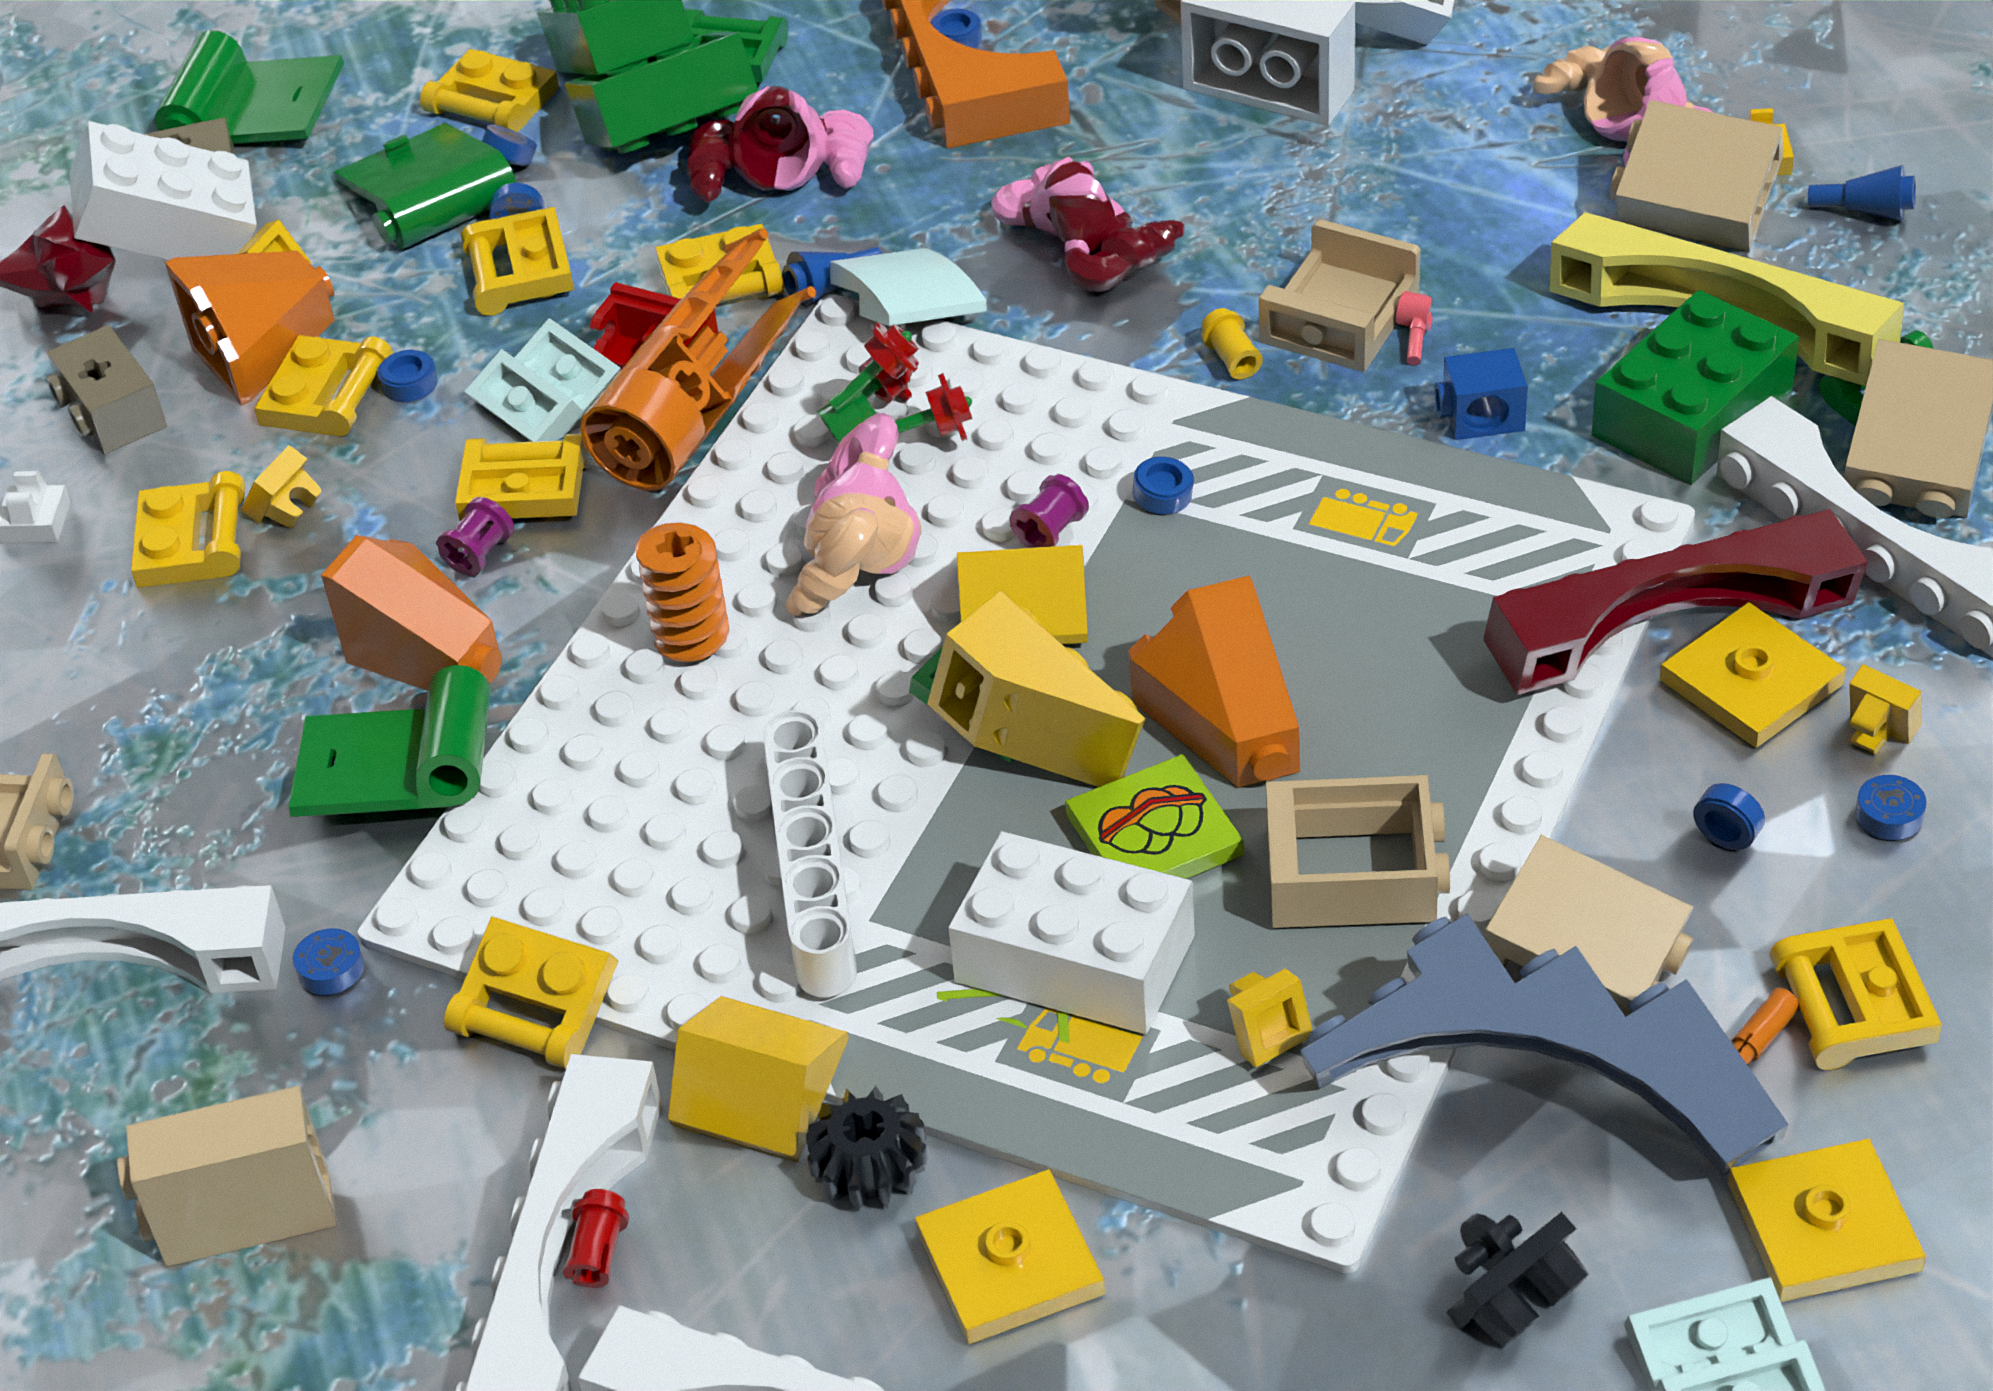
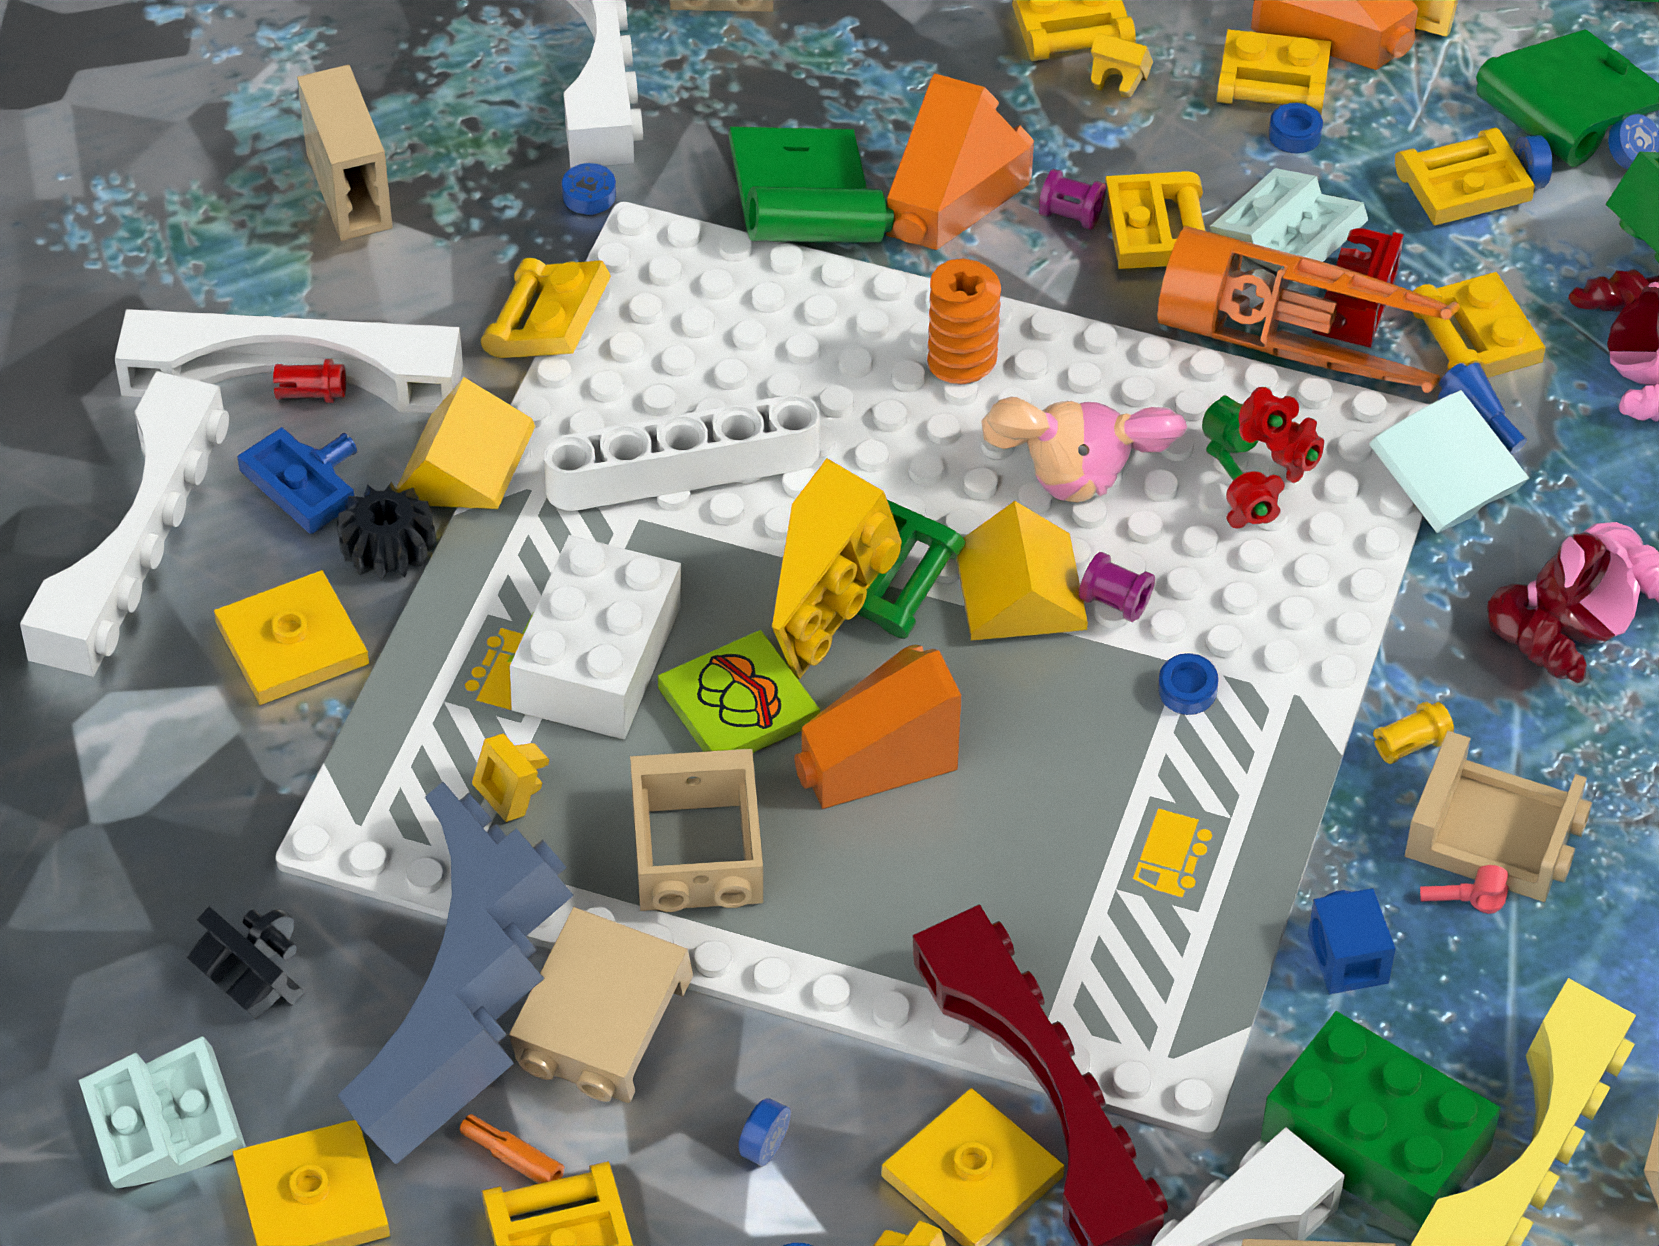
camera: 80 degrees right, 5 degrees up
none -> blue plate [237,427,357,534]

